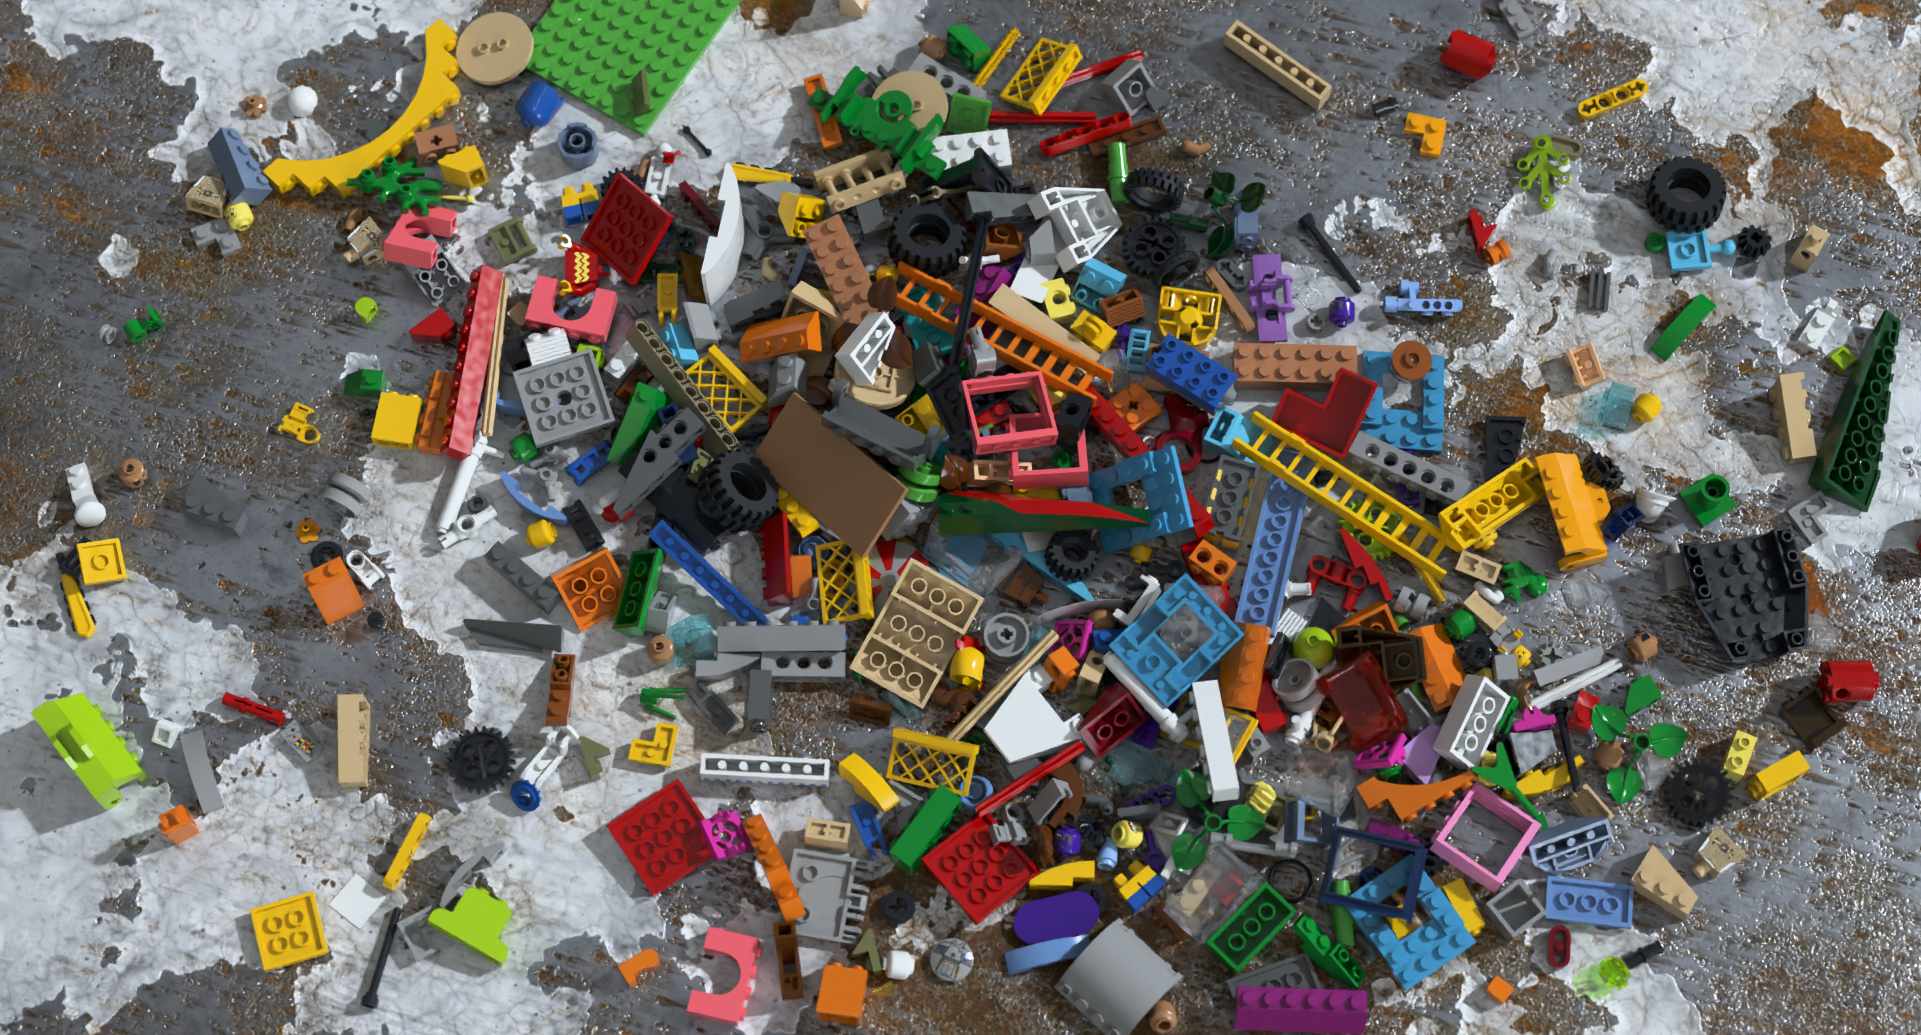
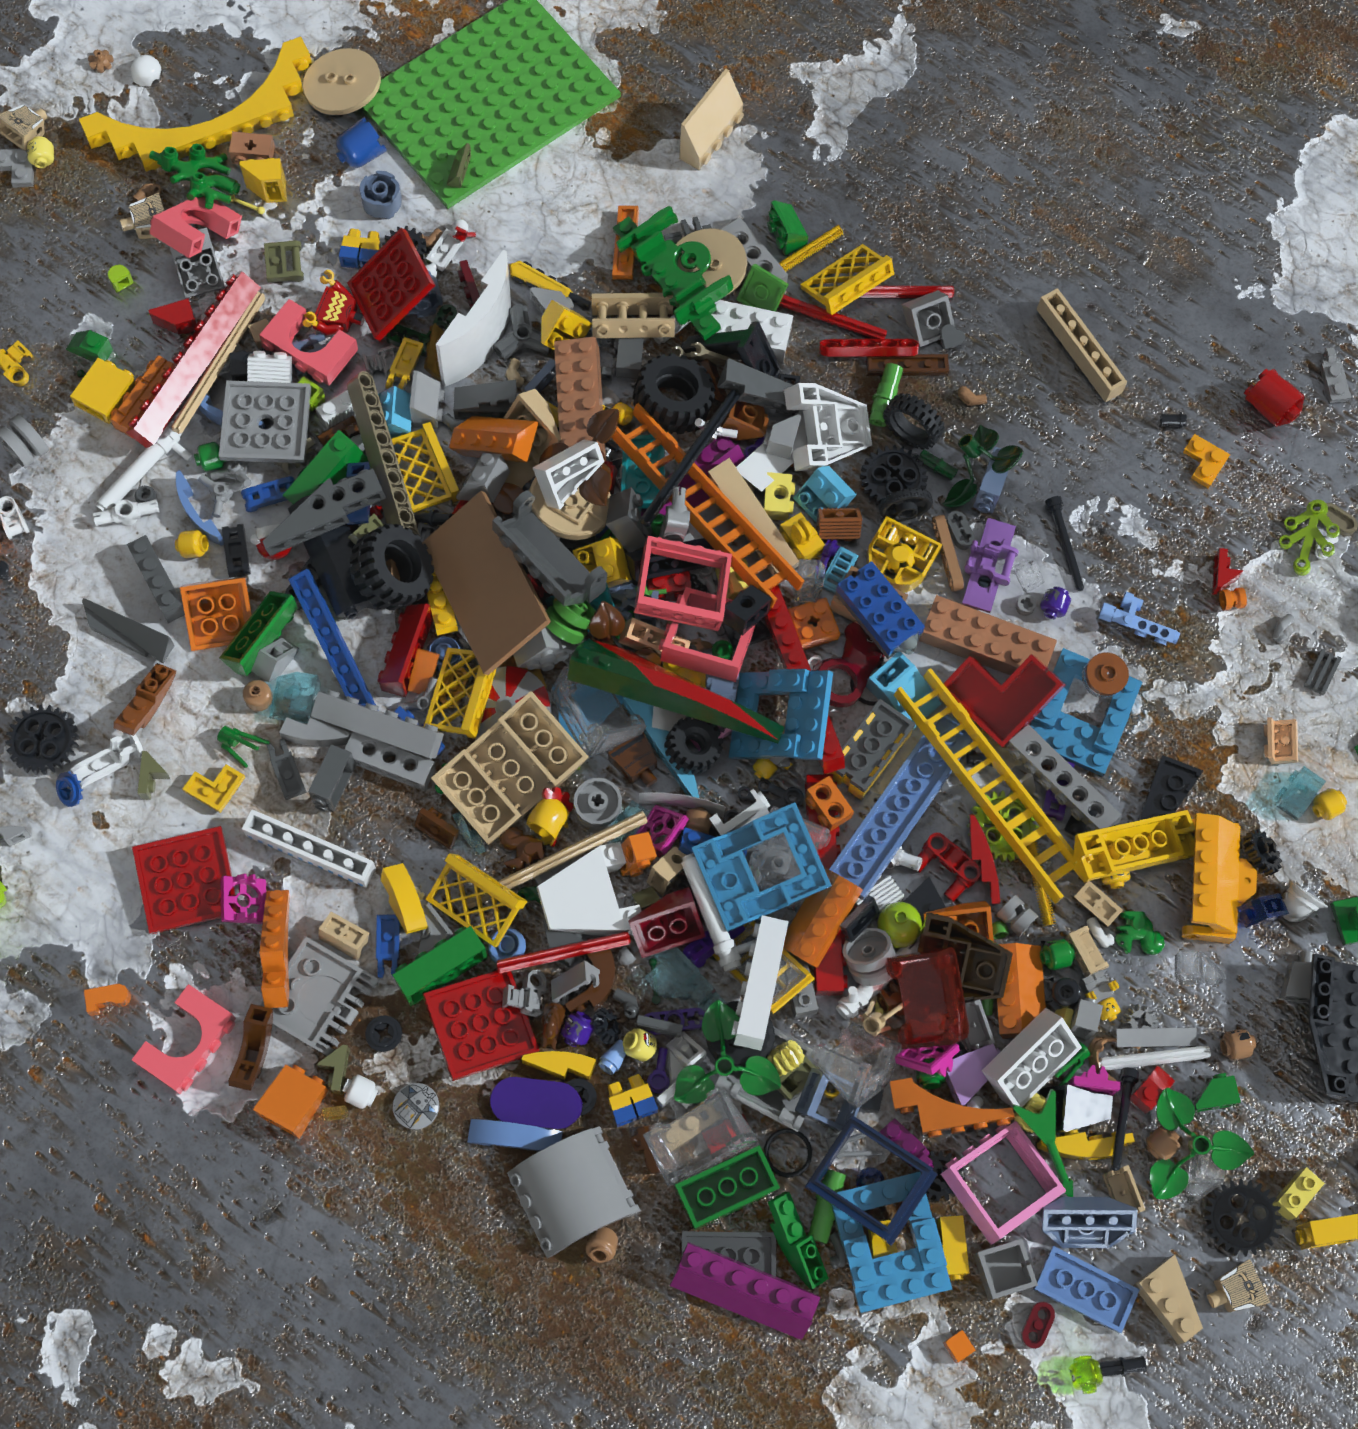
camera: 15 degrees right, 0 degrees up
sand blue wedge [207,128,273,205] -> none
black hinge [683,126,712,156] -> none
medium nougat head [918,34,947,62] -> none
black wing [925,366,971,441] -> none

